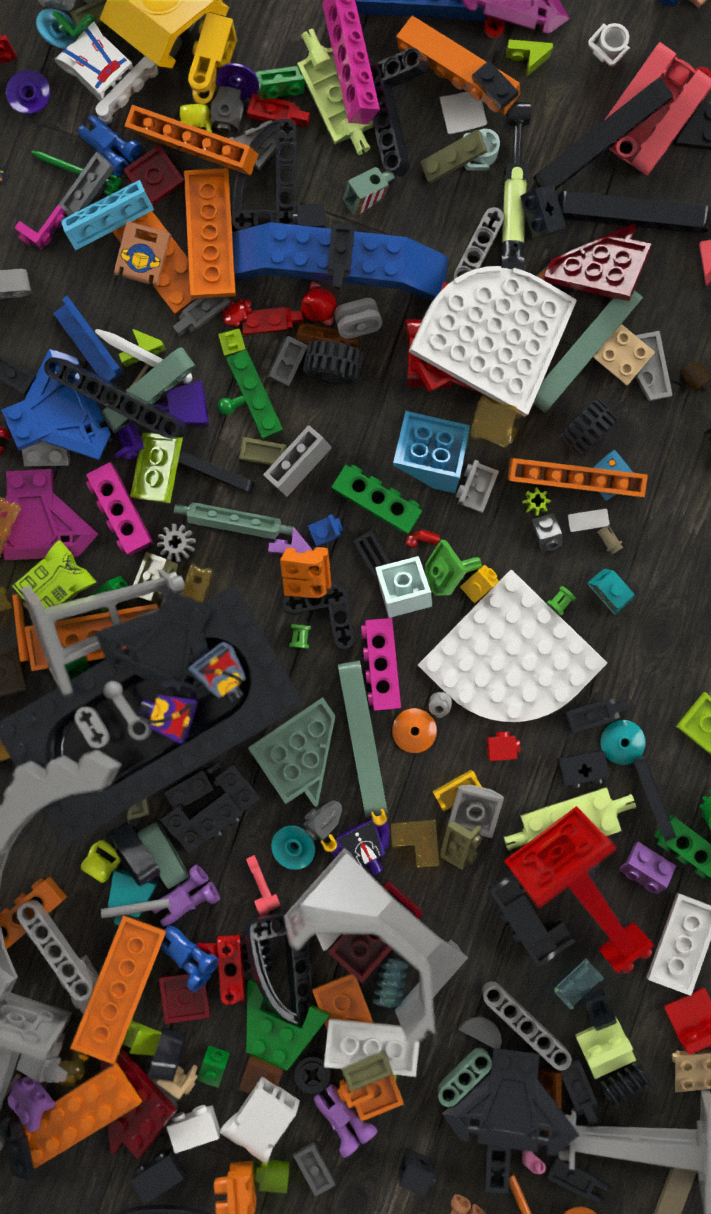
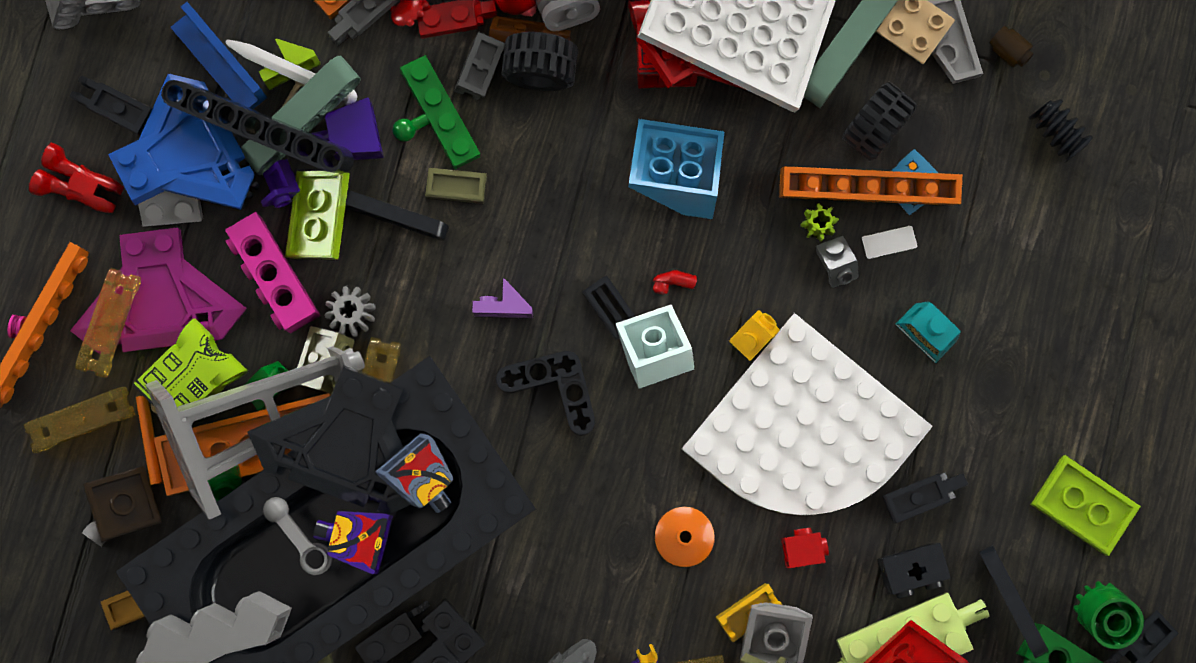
camera: 10 degrees left, 5 degrees down
light grey beam [75,707,110,748] -> none
sand green plate [174,502,294,539] -> none
lime tile [218,328,246,357] -> none
sand green wing [248,697,335,807] -> none
light grey brick [263,425,332,497] -> none
orange hips [280,547,332,598] -> none
bright green bush [289,624,311,649] -> none
blue bracket [308,515,343,547] -> none
green brick [332,464,422,535] -> none
sand green beam [338,660,388,817] -> none
dark pink brick [361,618,401,710] -> none
bright green piece [425,540,482,596] -> none
light grey piece [429,692,452,718] -> none
light grey bracket [456,460,499,513] -> none
clear yellow piece [471,394,522,447] -> none
bright green bush [547,586,576,616] -> none
dark tan pin [597,525,623,554] -> none
teal dish [600,720,645,765] -> none

